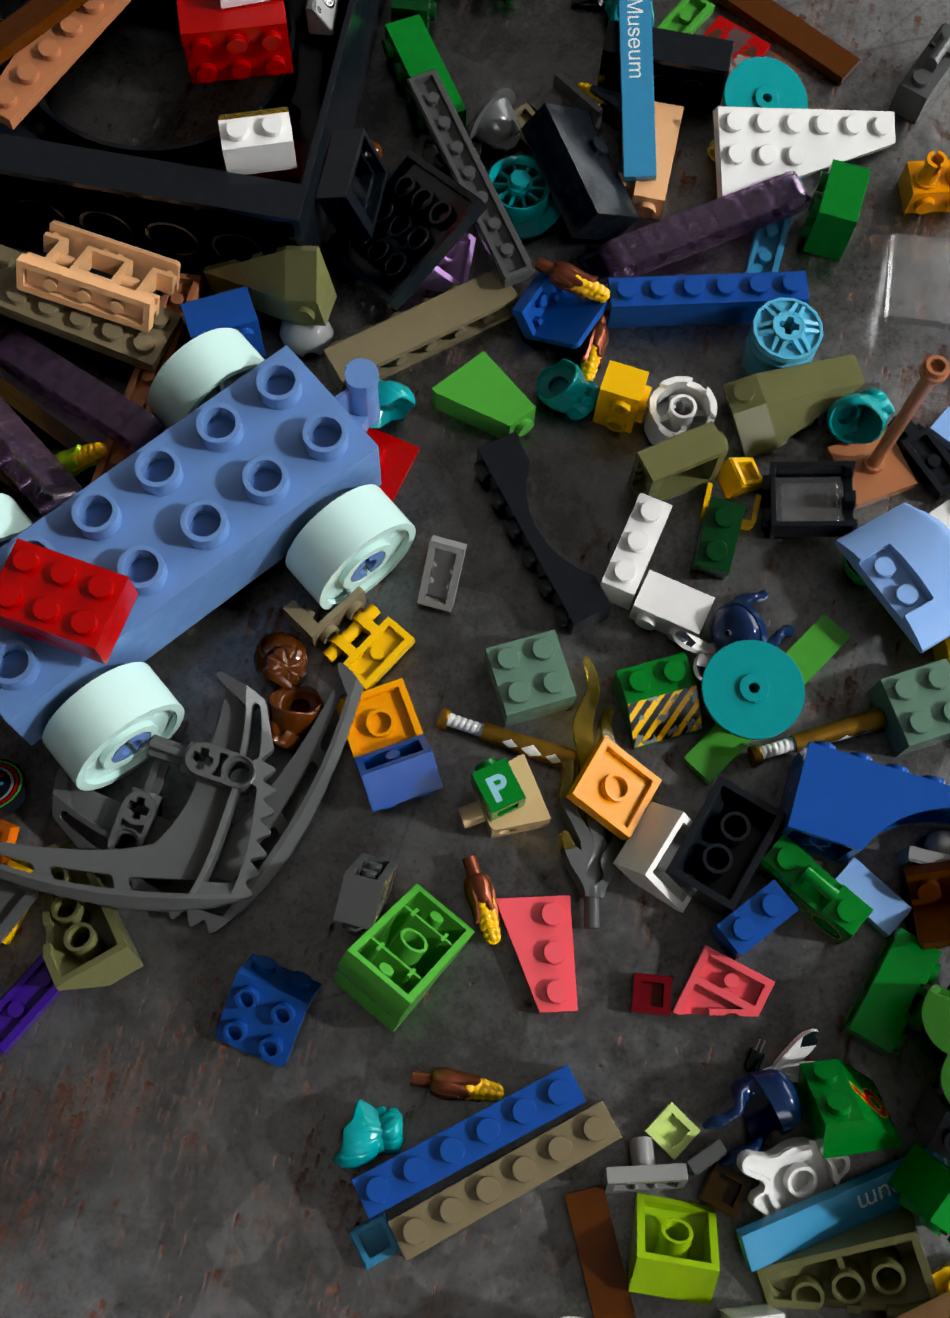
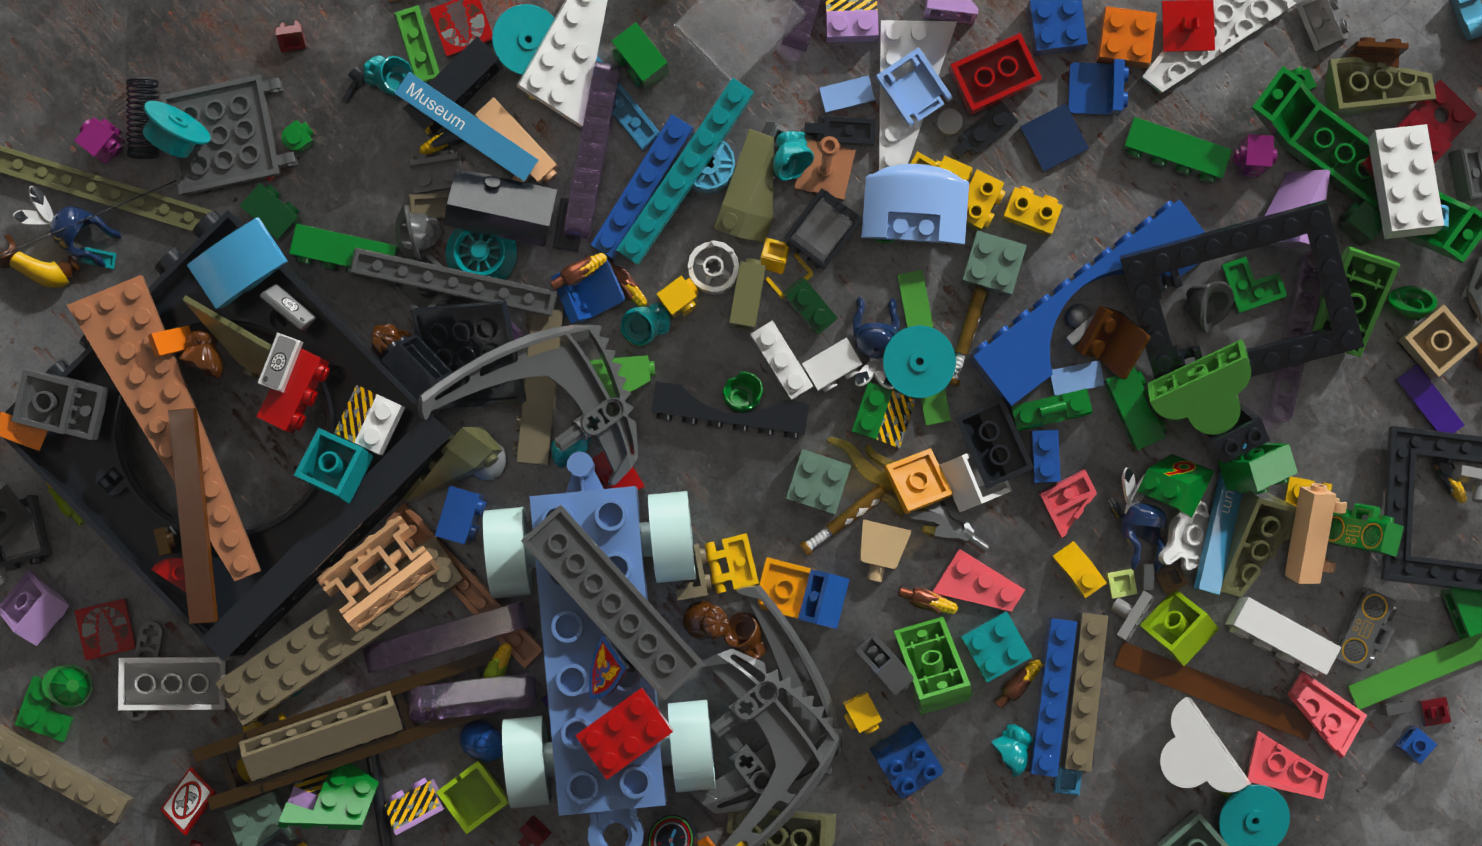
camera: 50 degrees left, 15 degrees up
light grey tile [417,535,467,612] -> none
green brick [470,757,526,822] -> none
dark red tile [630,972,672,1017] -> none
none -> teal brick [294,428,374,504]
none -> dark grey piece [418,325,638,485]
none -> dark grey plate [521,505,705,700]
none -> shield [589,634,636,699]
none -> teal plate [616,78,755,265]
none -> green hair [722,371,763,413]
none -> yellow brick [843,691,882,735]
none -> teal brick [959,611,1032,683]
none -> yellow slope [1052,541,1107,598]

